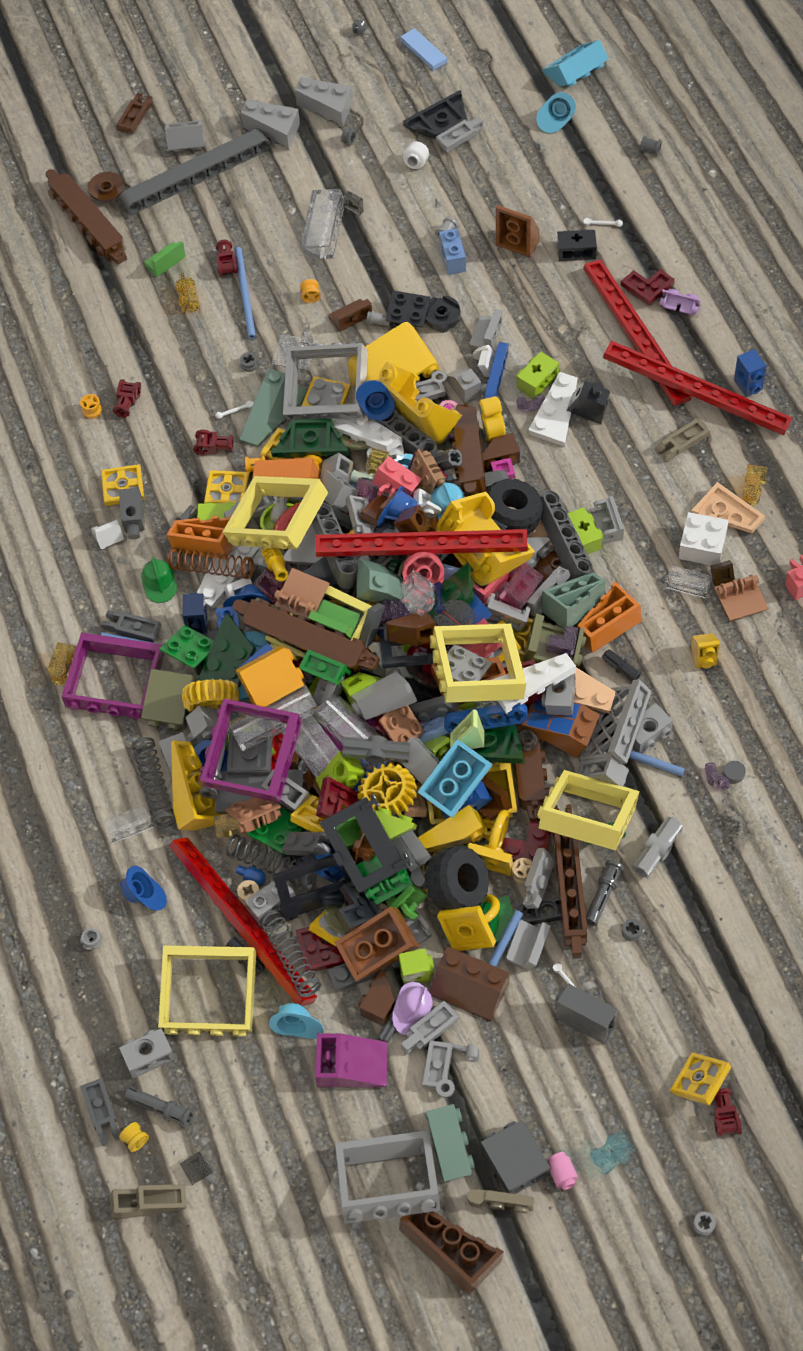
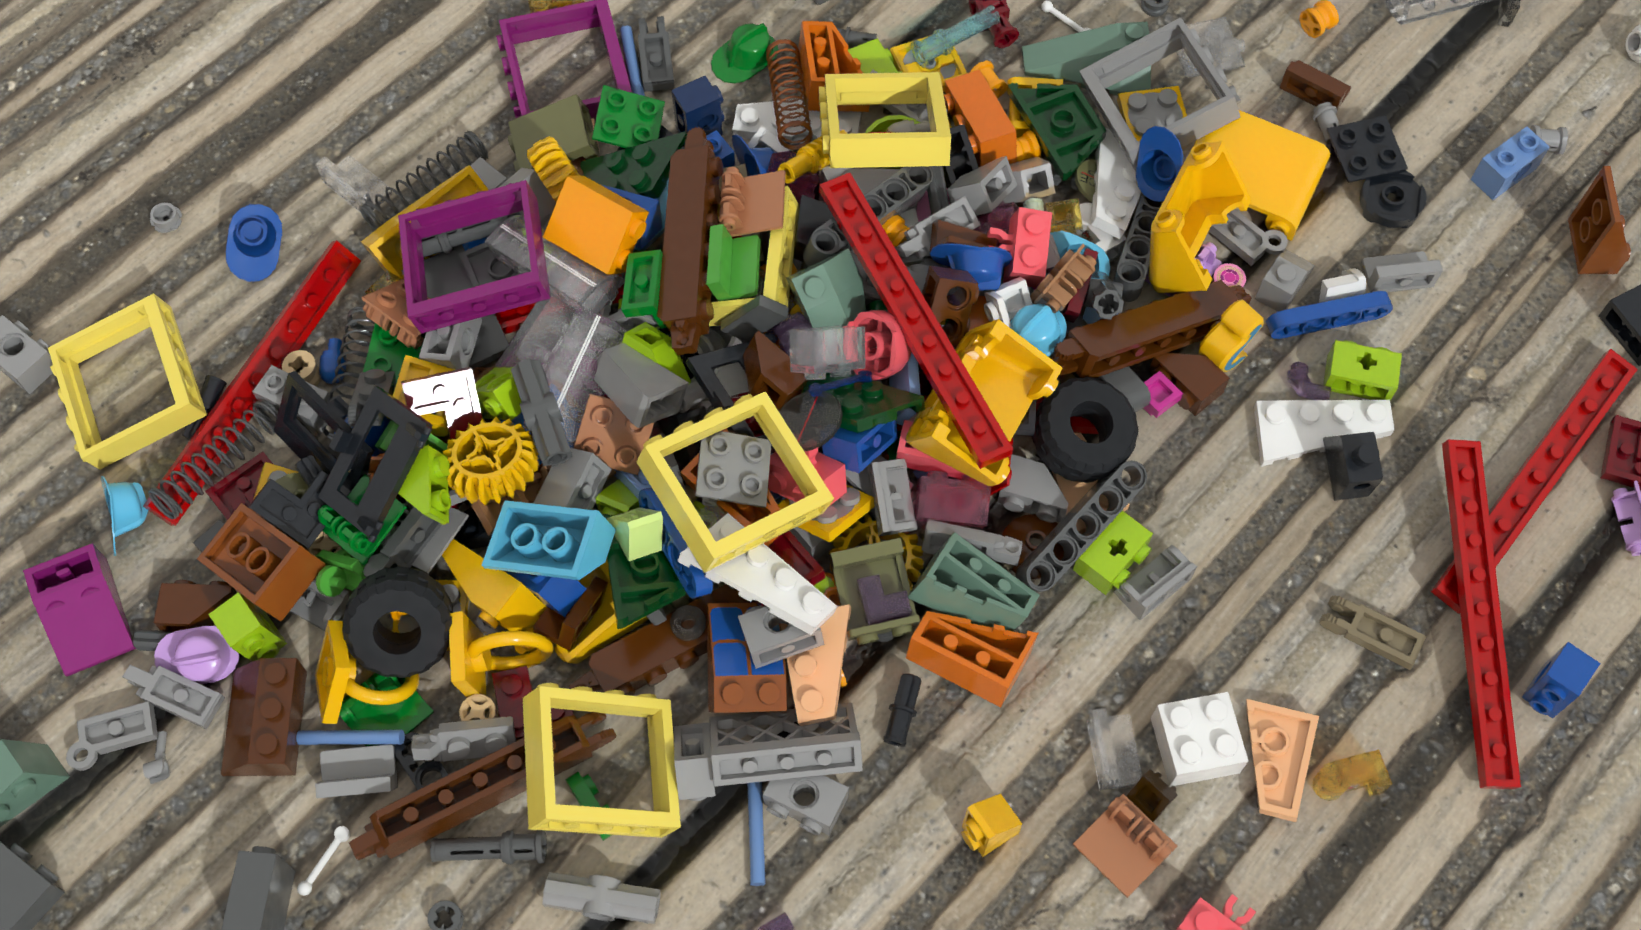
camera: 60 degrees right, 5 degrees up
none -> clear light blue pin [911,5,1000,67]

